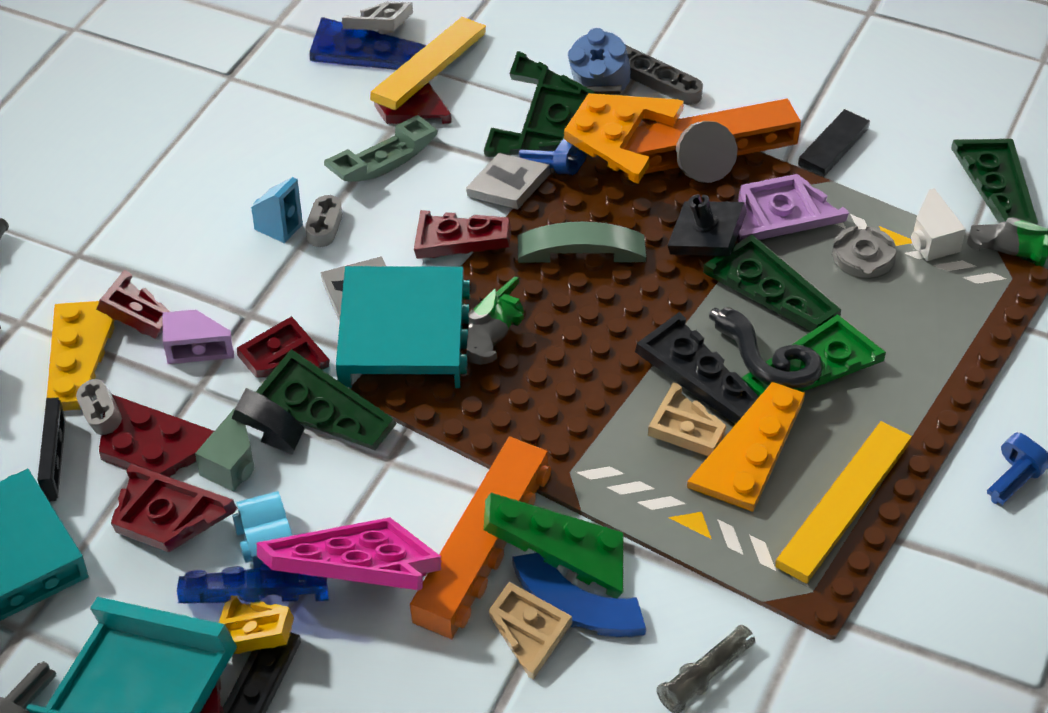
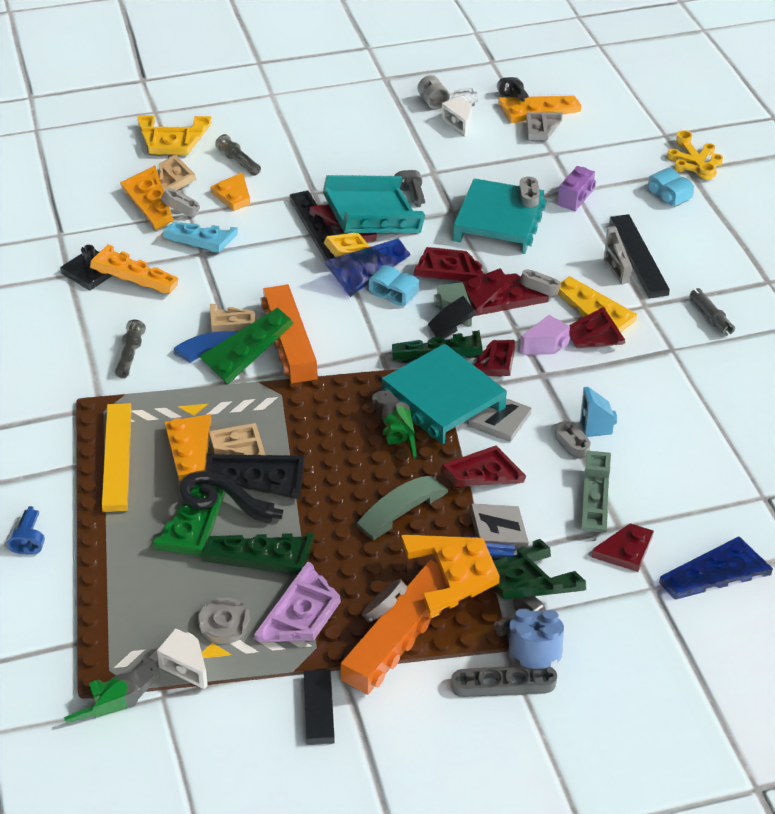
camera: 140 degrees right, 5 degrees down
black tile [37,397,66,501] -> none
dark pink wing [257,517,441,590] -> none
light grey wing [342,1,413,34] -> none
yellow tile [370,17,486,110] -> none
black tile [667,194,747,256] -> none
dark green wing [951,139,1038,225] -> none
none -> dark red wing [463,268,510,314]

